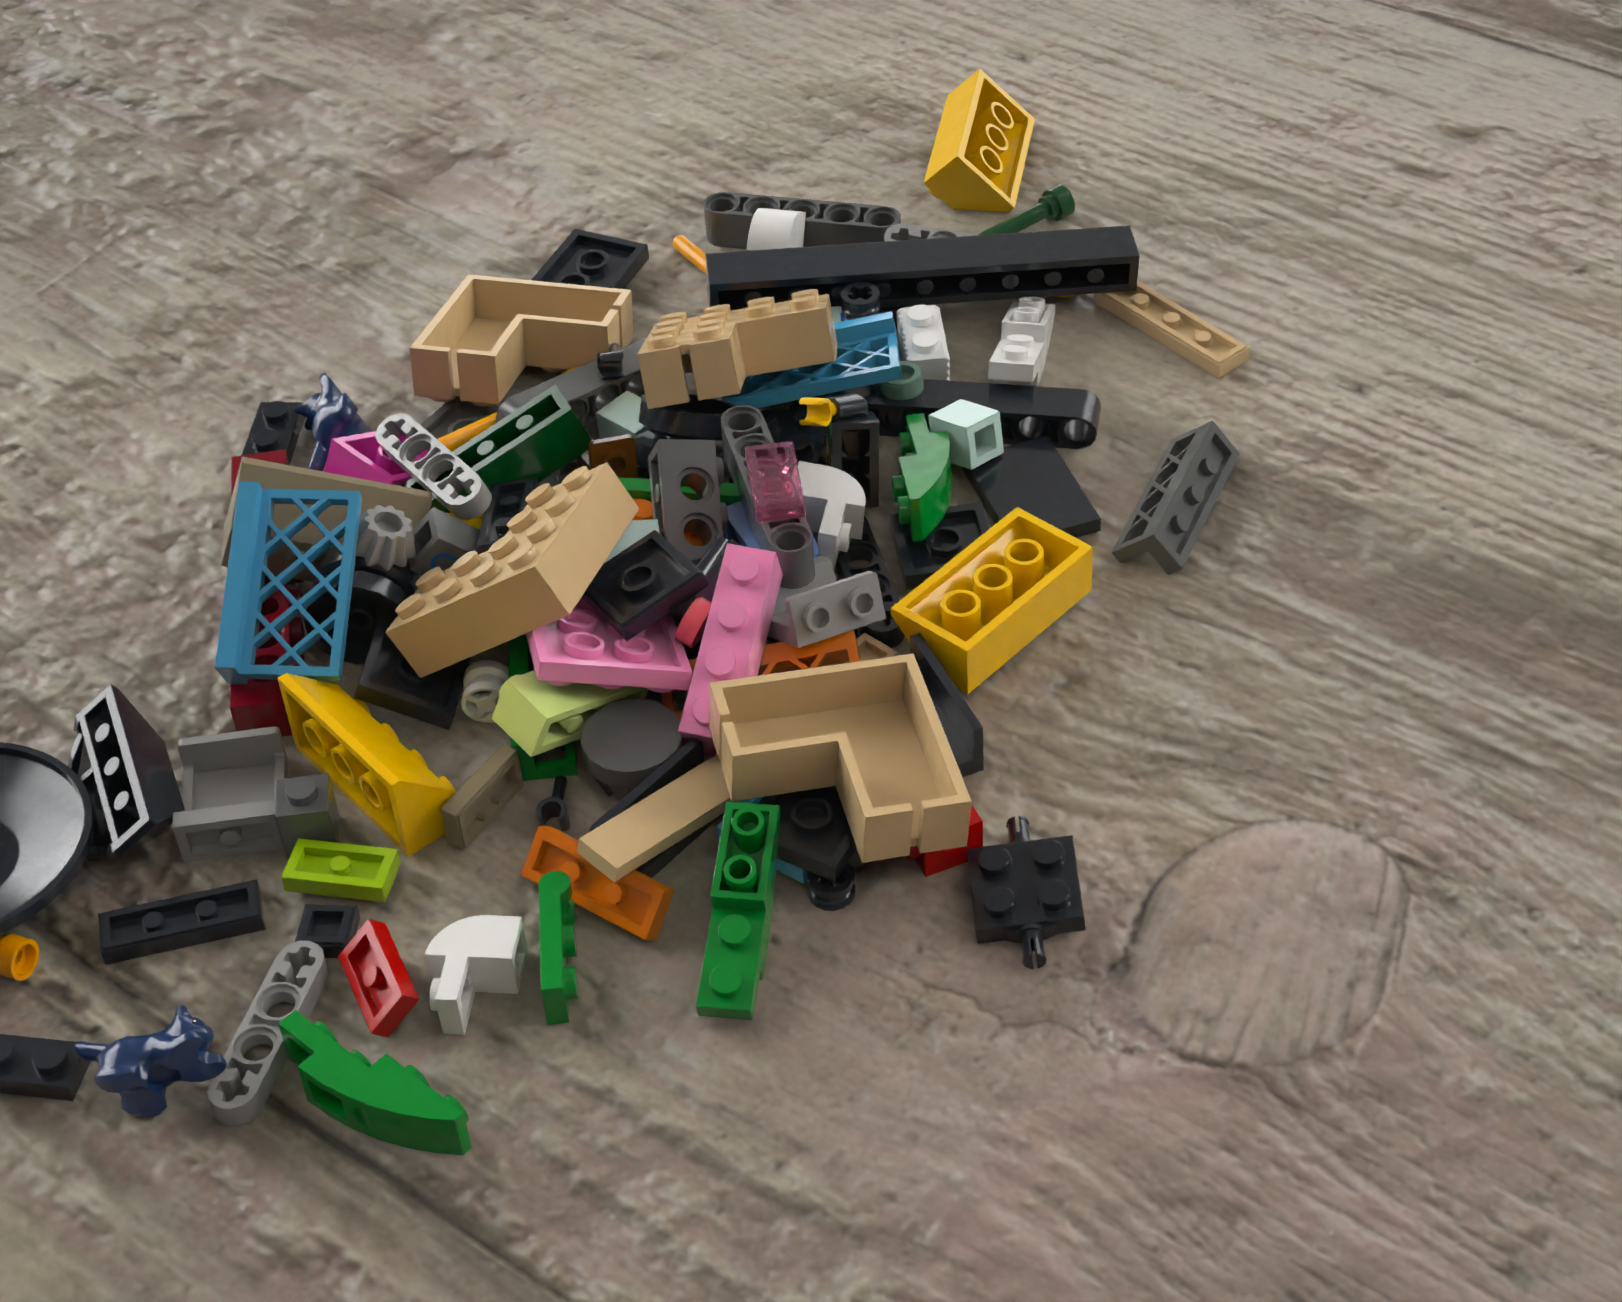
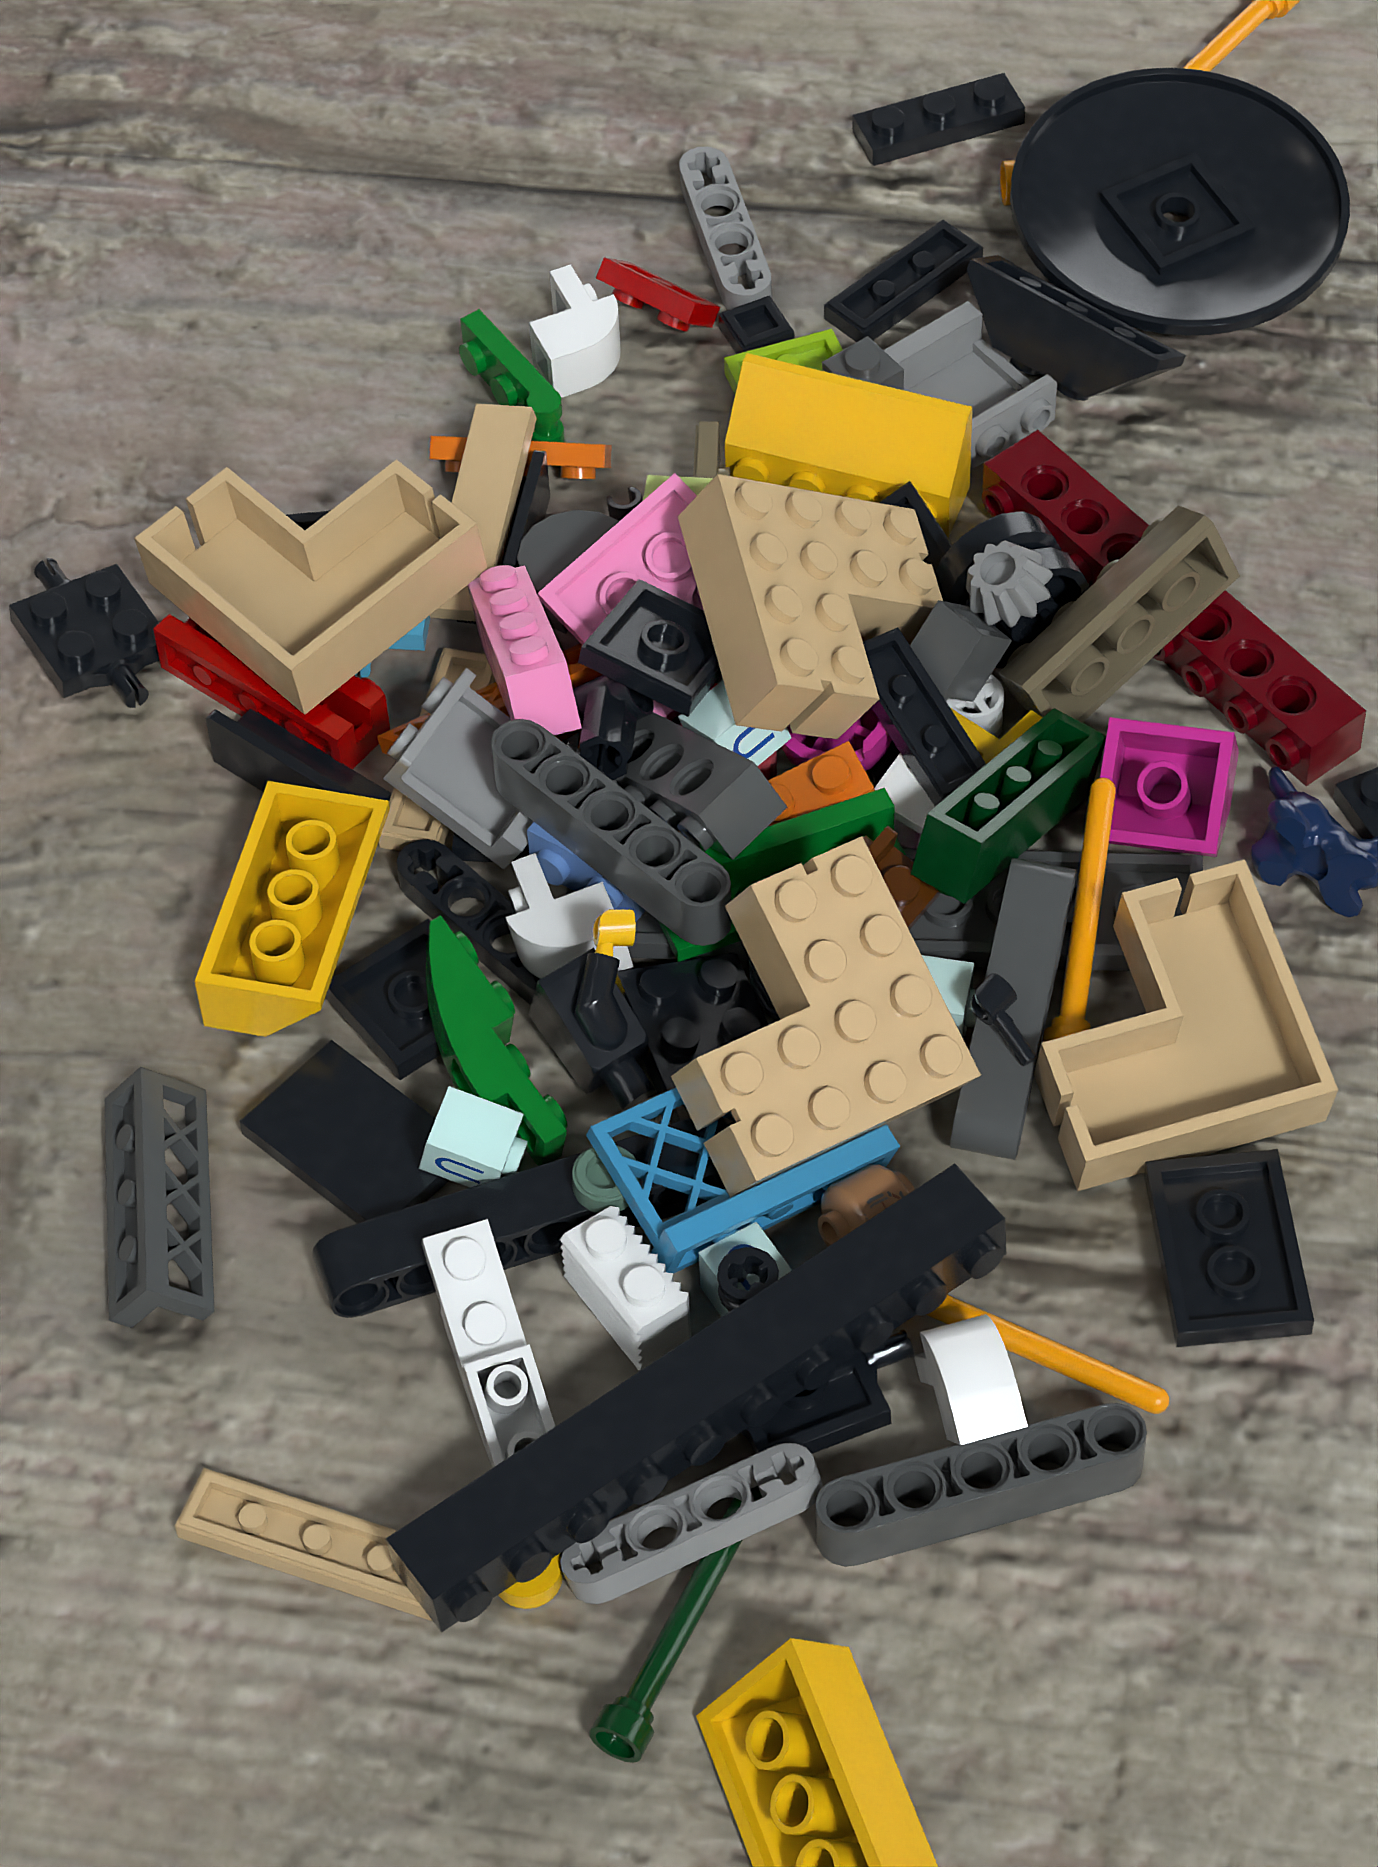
camera: 150 degrees right, 10 degrees up
dark blue animal [74,1005,226,1117] -> none
dark azure fence [215,481,362,685] -> none
green slope [278,1010,472,1155] -> none
light grey beam [375,413,492,520] -> none
coral tile [675,597,712,649] -> none
green slope [696,801,780,1020] -> none
clear pink plate [744,441,806,523] -> none

